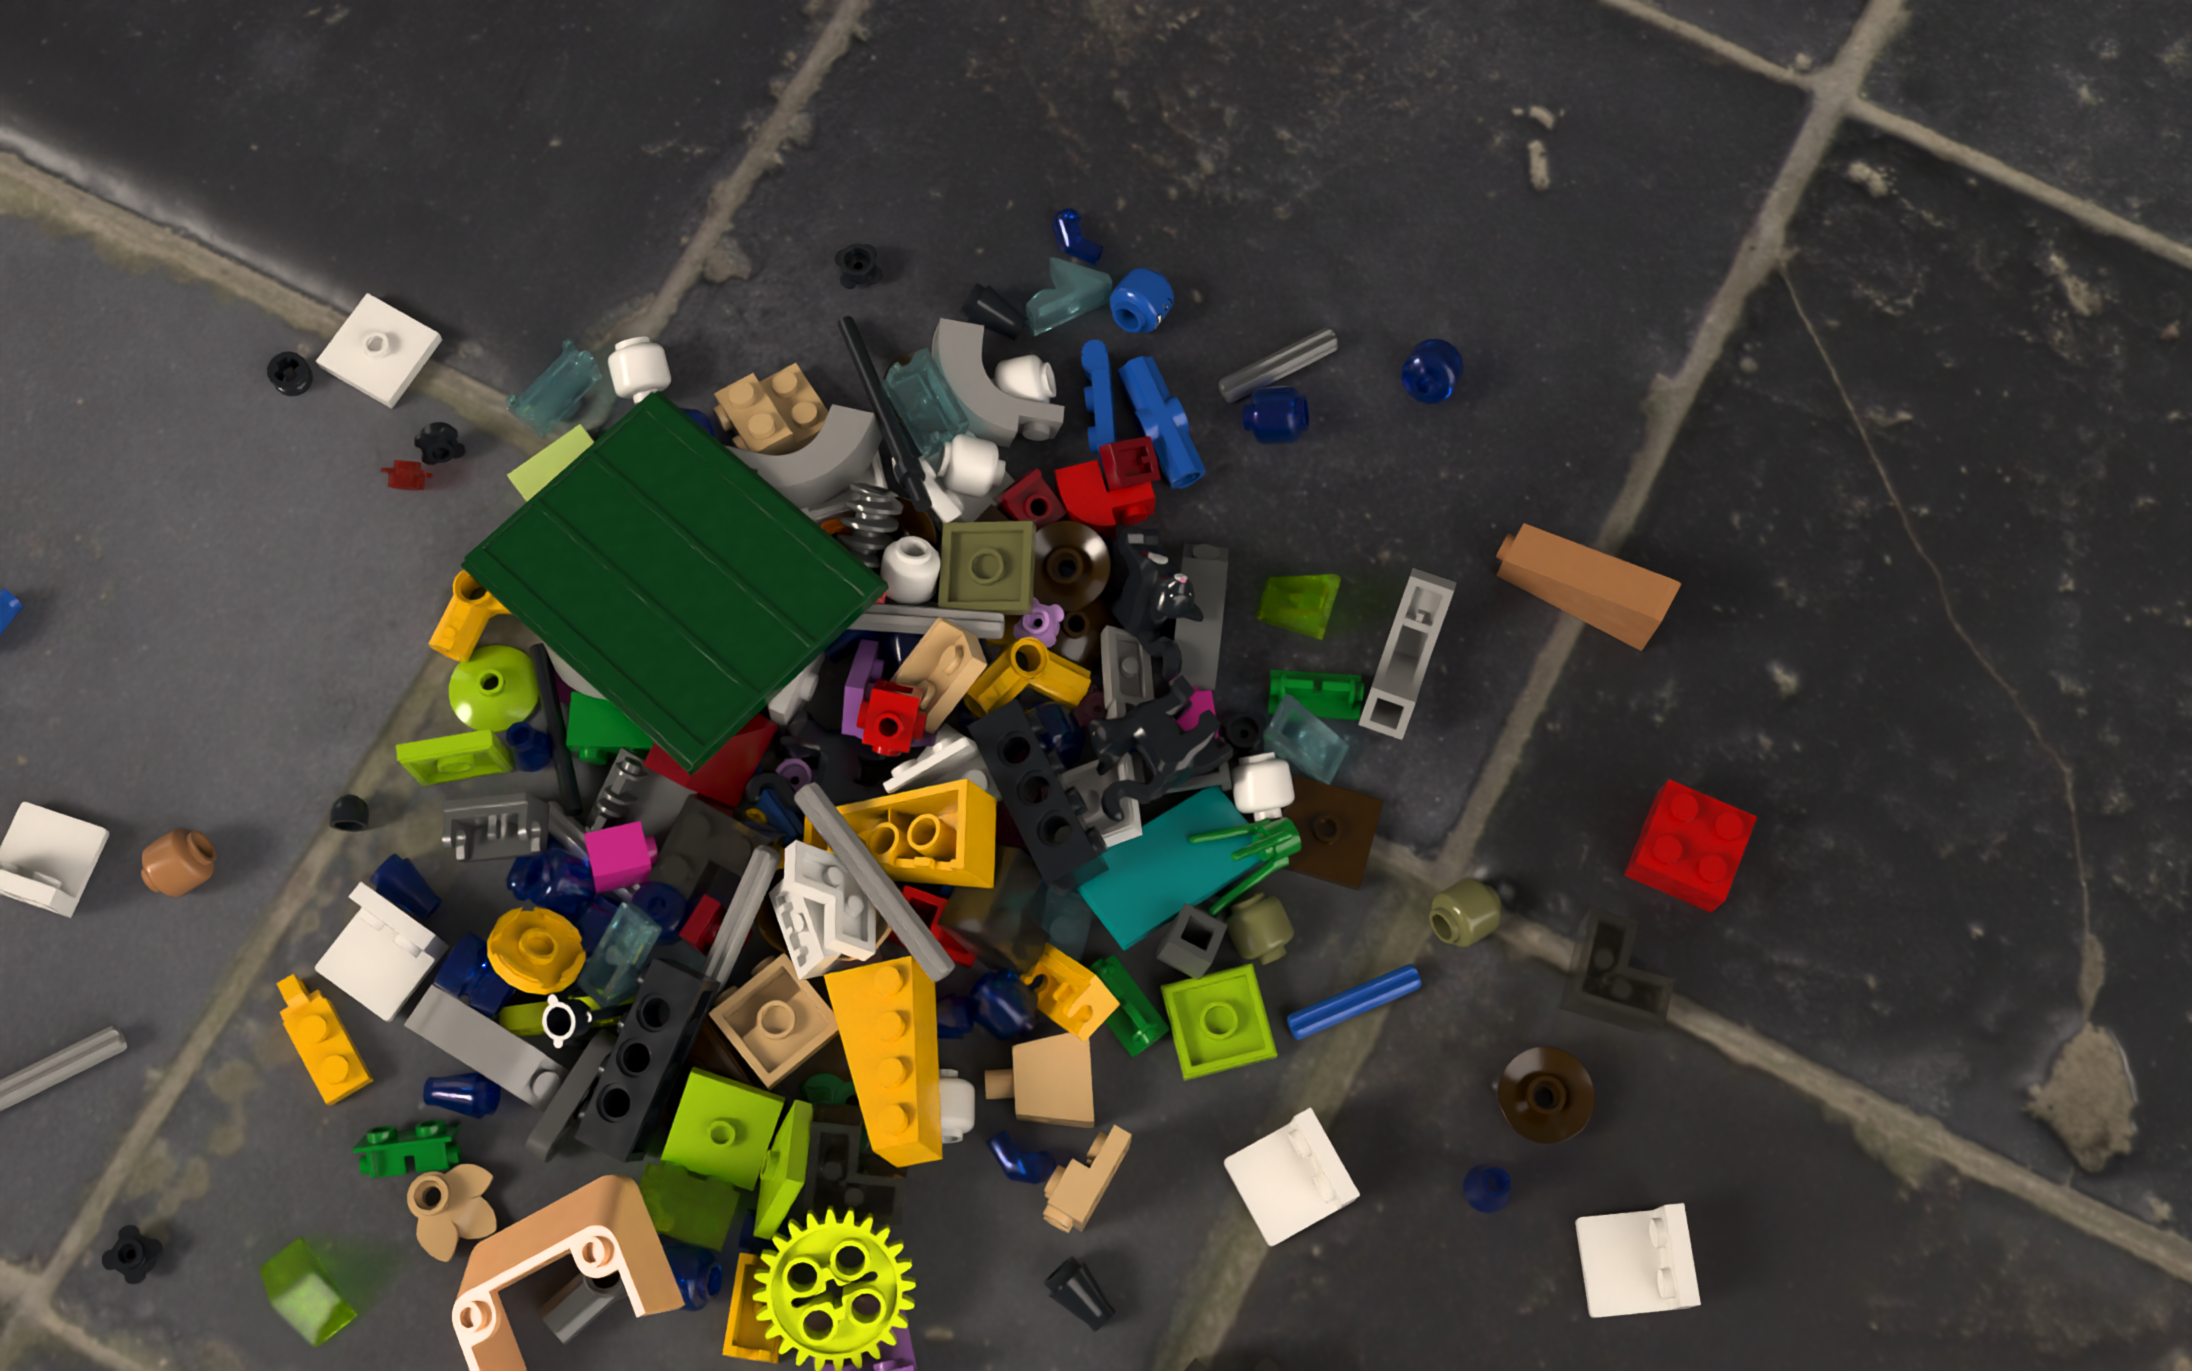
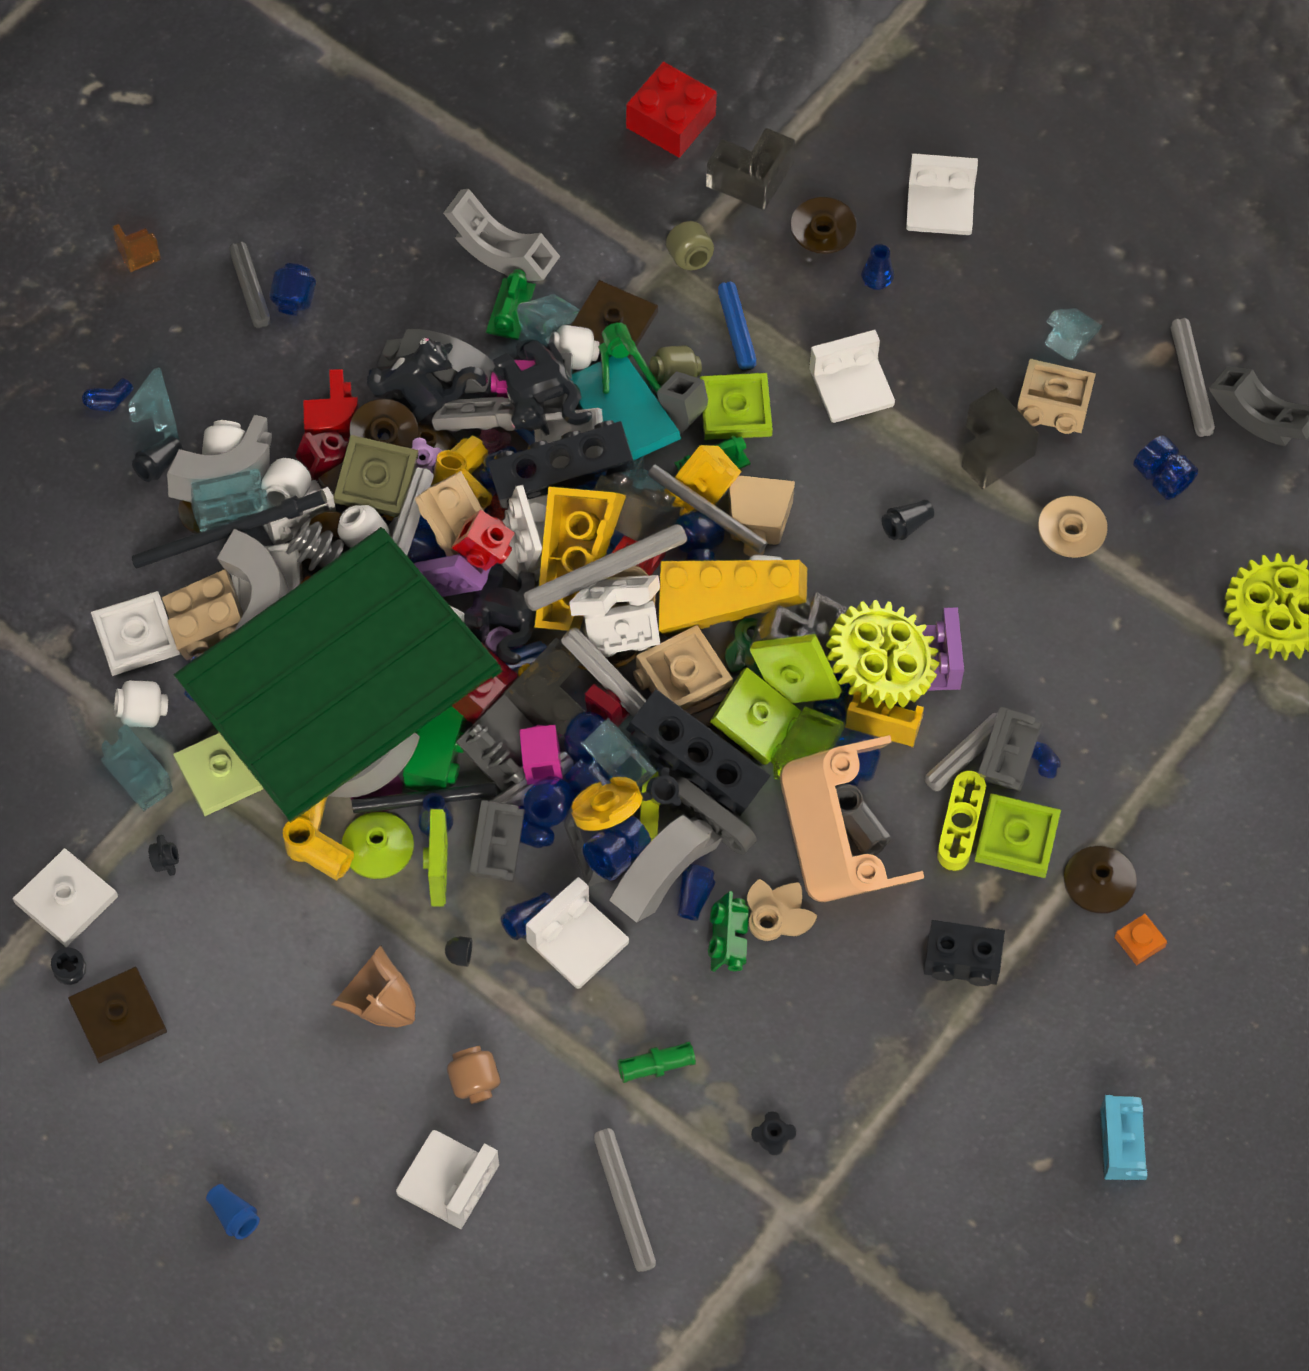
camera: 80 degrees left, 10 degrees down
clear neon green slope [259,1237,357,1347] -> none
yellow hinge [276,973,374,1106] -> none
clear red plate [381,460,433,491] -> none
black plate [835,244,882,289] -> none
clear blue arm [986,1130,1056,1185] -> none
tan plate [1043,1125,1132,1234] -> none
blue hinge [1081,339,1118,468] -> none
dark red bracket [1099,436,1161,491] -> none
blue head [1110,268,1174,333] -> none
blue piece [1117,356,1206,489] -> none
clear neon green slope [1256,574,1341,640] -> none
clear blue head [1401,338,1464,404] -> none
medium nougat slope [1496,523,1681,651] -> none
none -> dark brown plate [68,966,167,1064]
none -> white plate [91,591,180,676]
none -> clear orange panel [112,224,161,272]
none -> medium nougat helmet [331,945,416,1028]
none -> green pin [617,1041,696,1083]
none -> flat silver bar [647,464,768,553]

